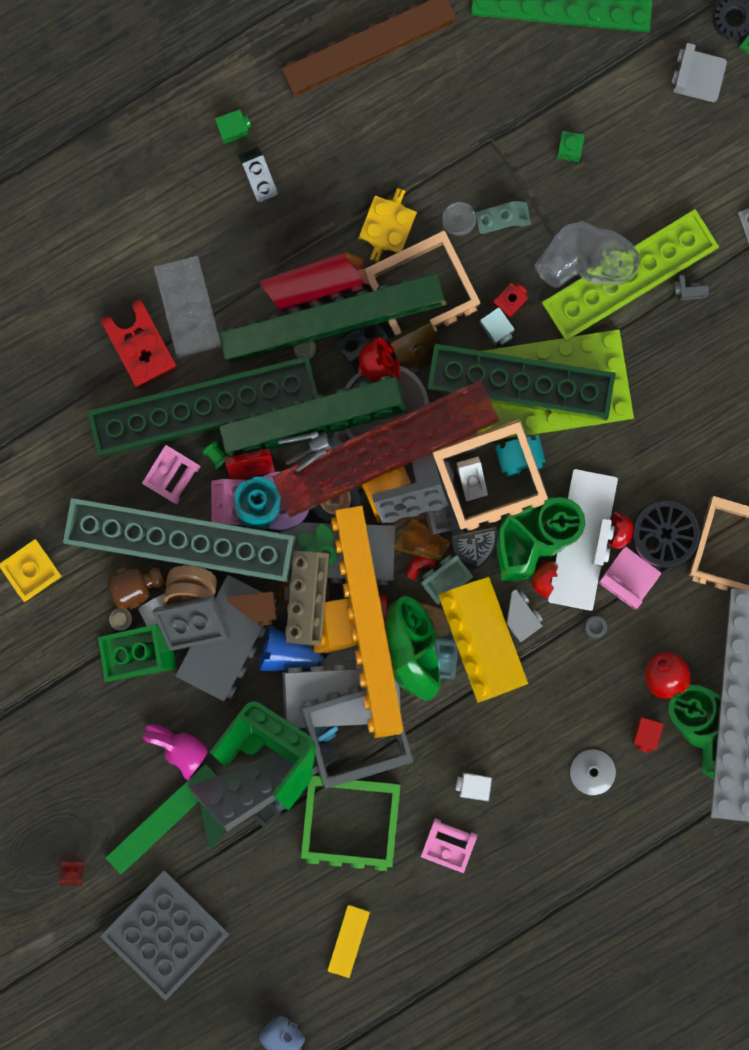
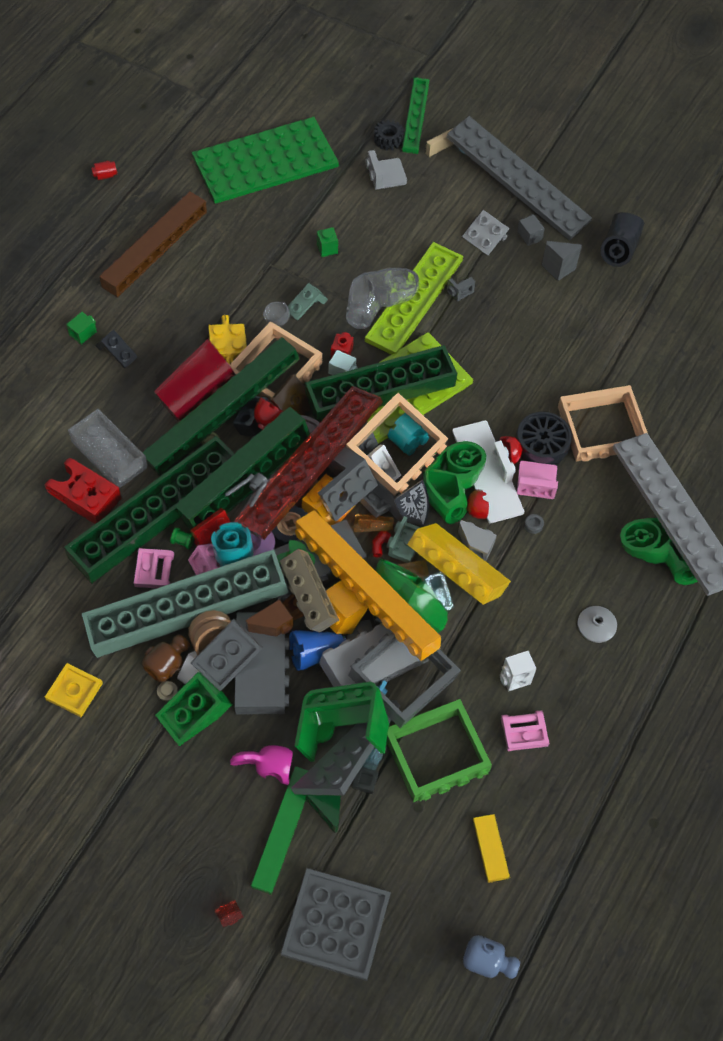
camera: 30 degrees left, 25 degrees down
red brick [632,717,663,753] -> none
red cylinder [644,652,691,699] -> none

